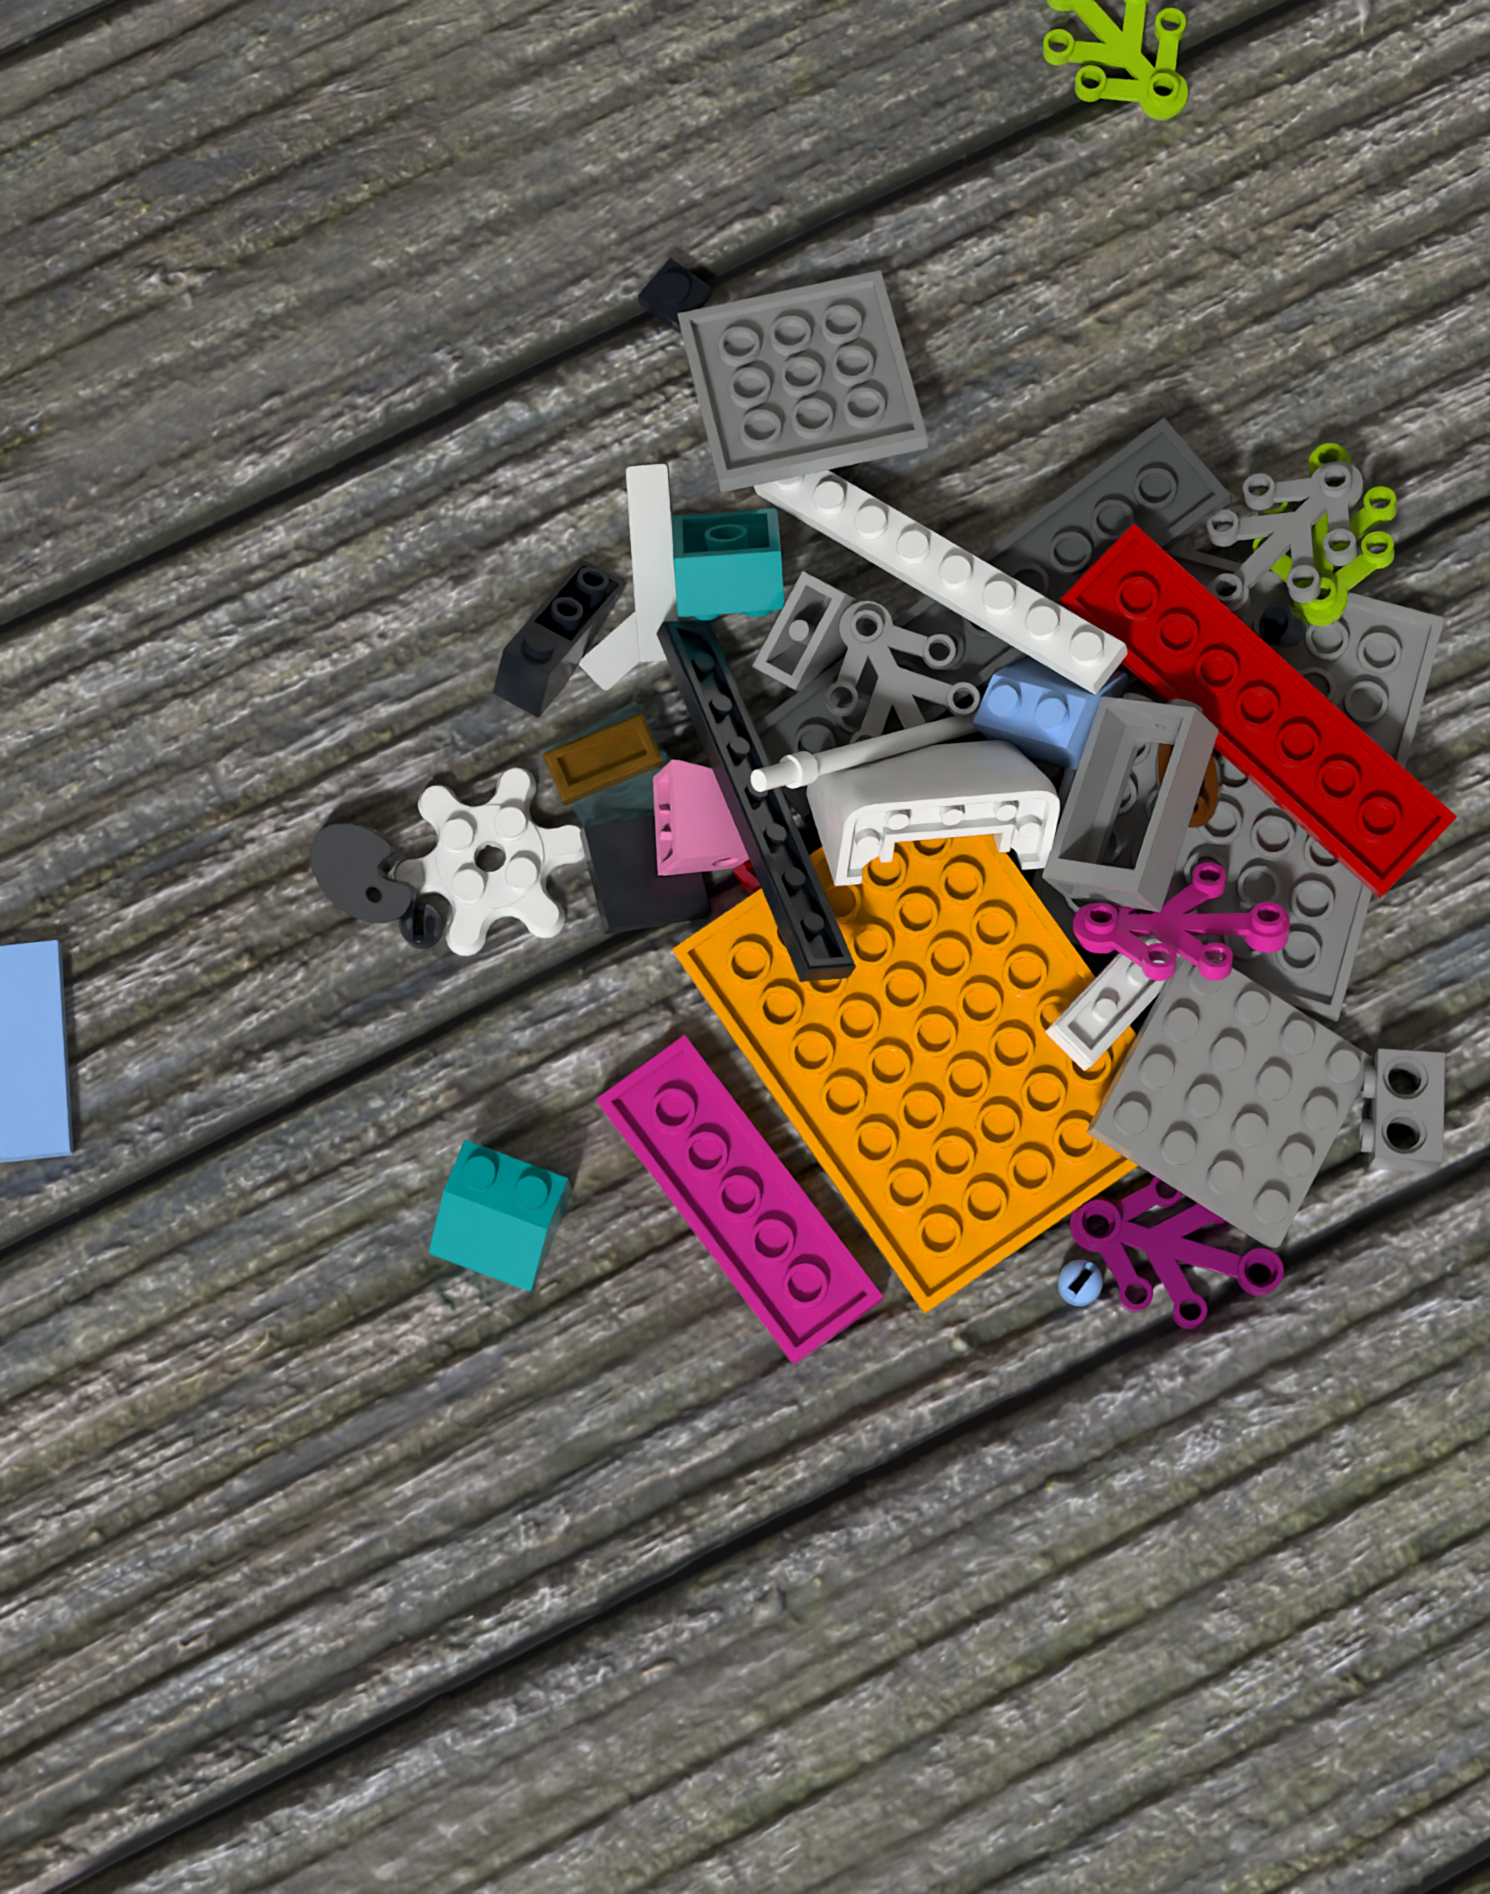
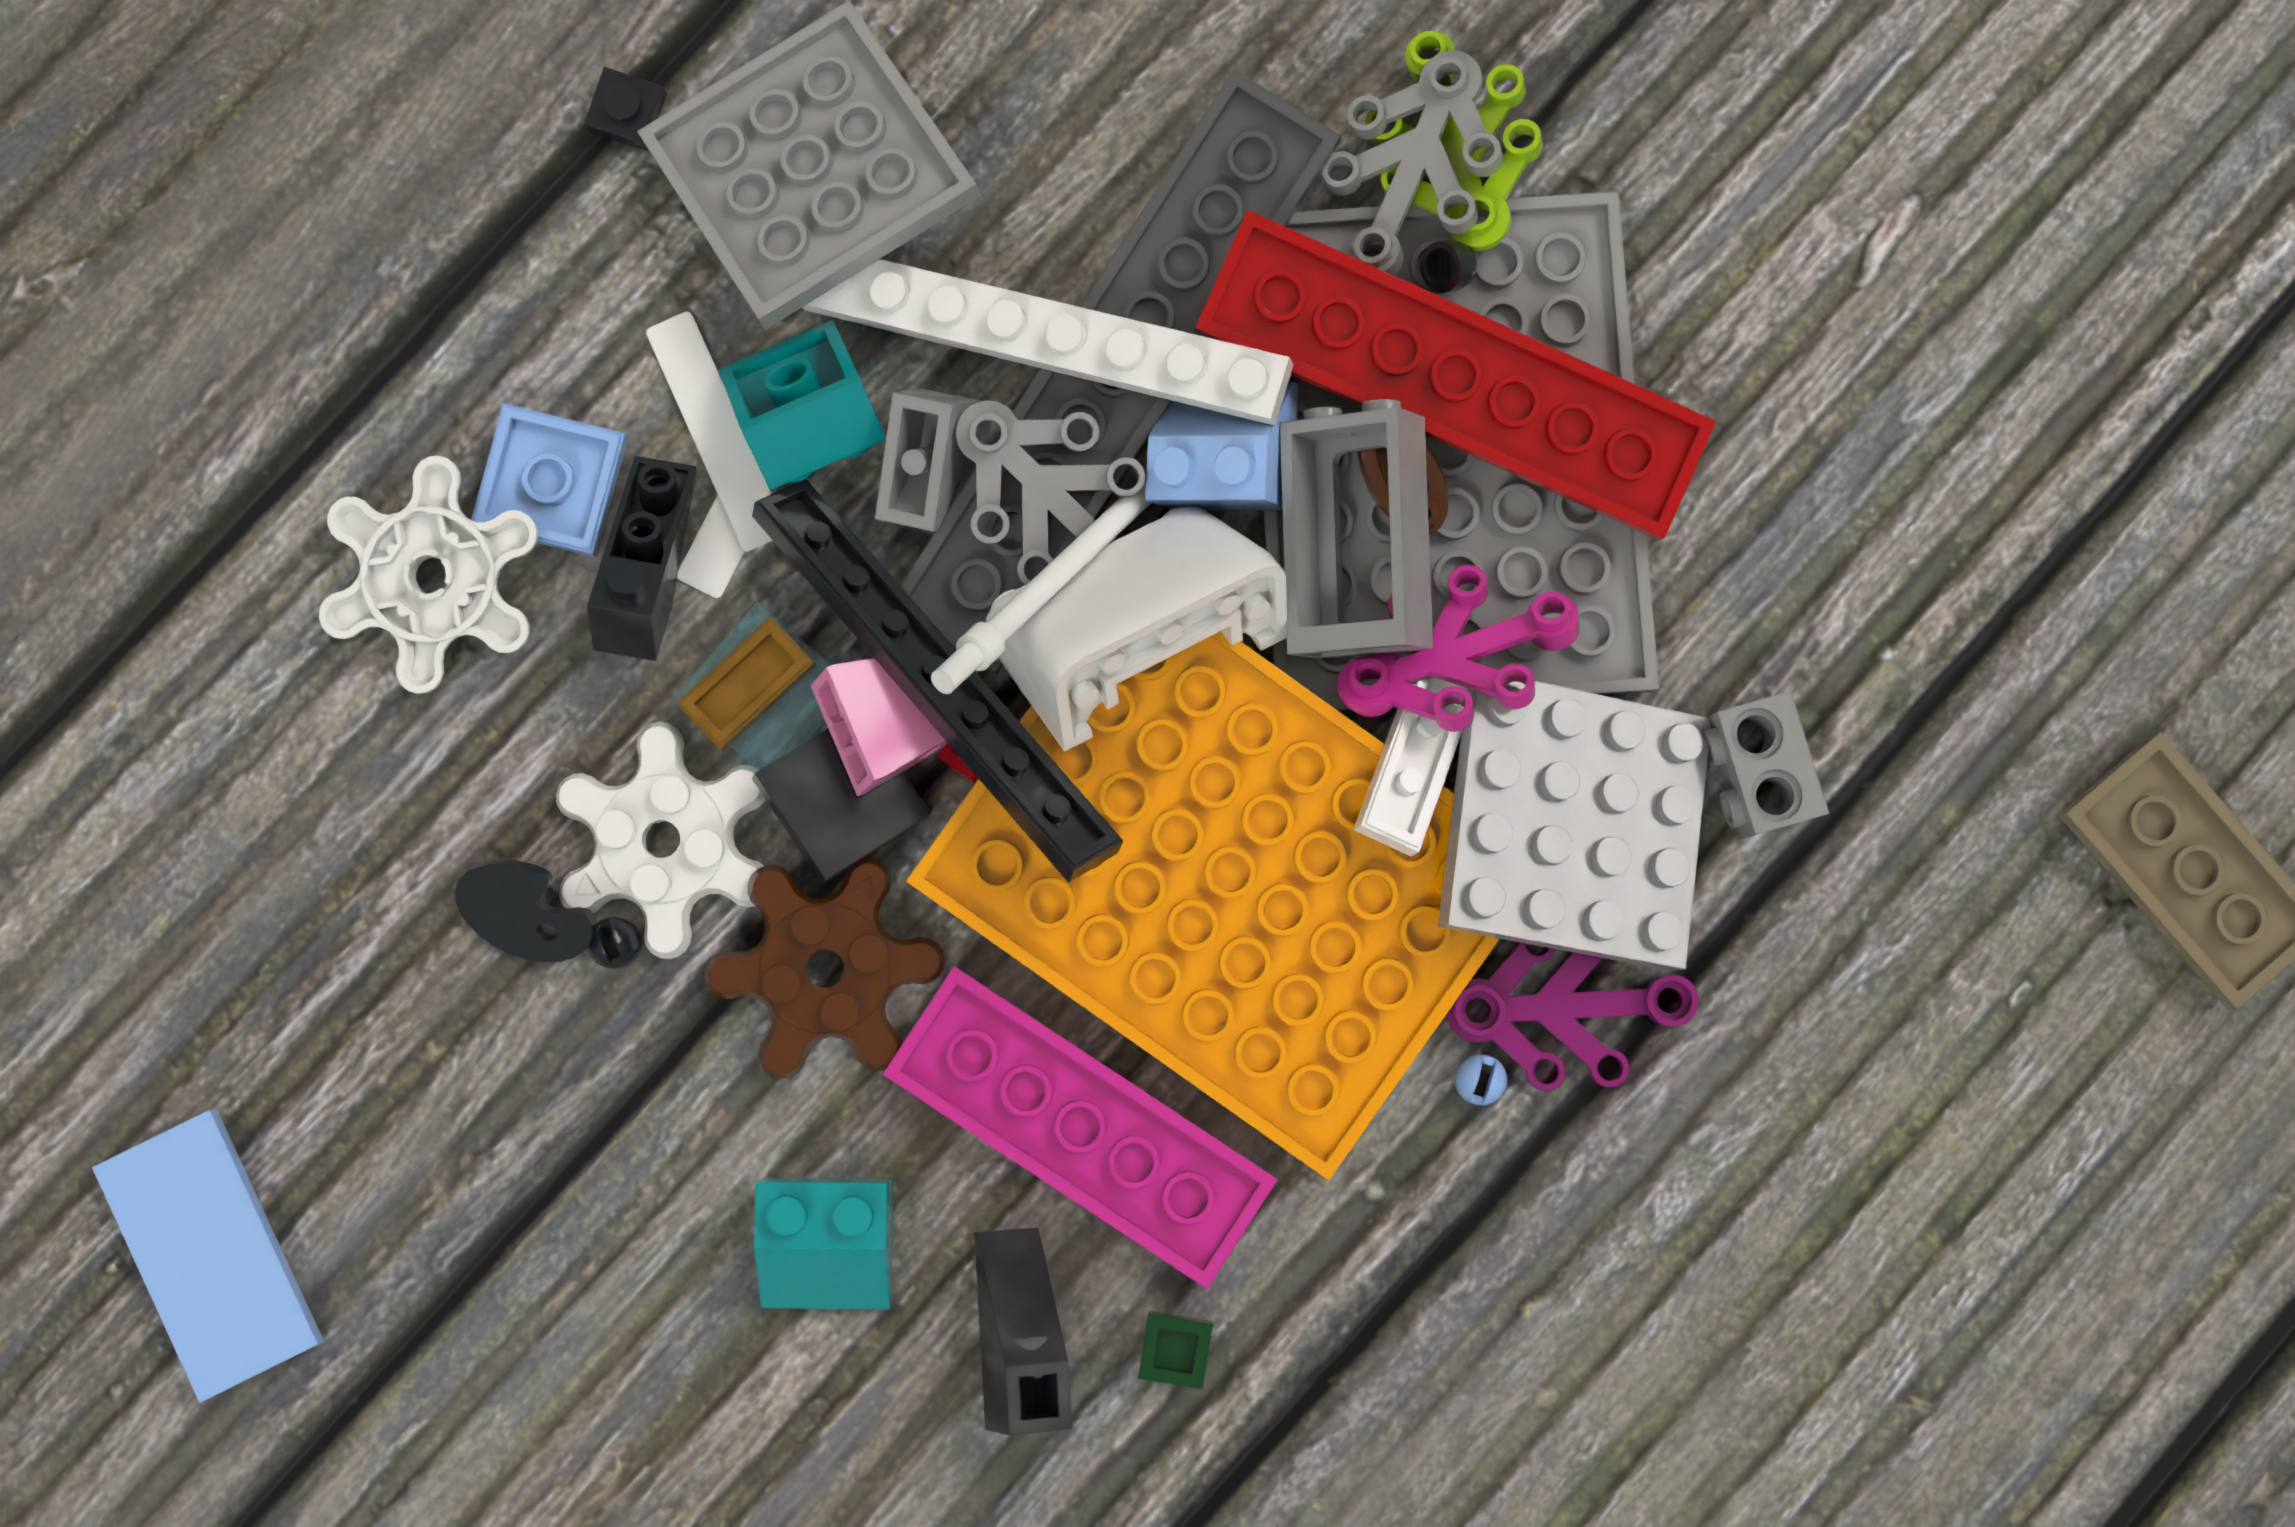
camera: 30 degrees left, 10 degrees up
none -> white plate [319,456,538,694]
none -> light blue tile [471,403,629,558]
none -> reddish brown plate [704,858,945,1079]
none -> black slope [974,1227,1072,1436]
none -> dark green plate [1138,1311,1213,1389]

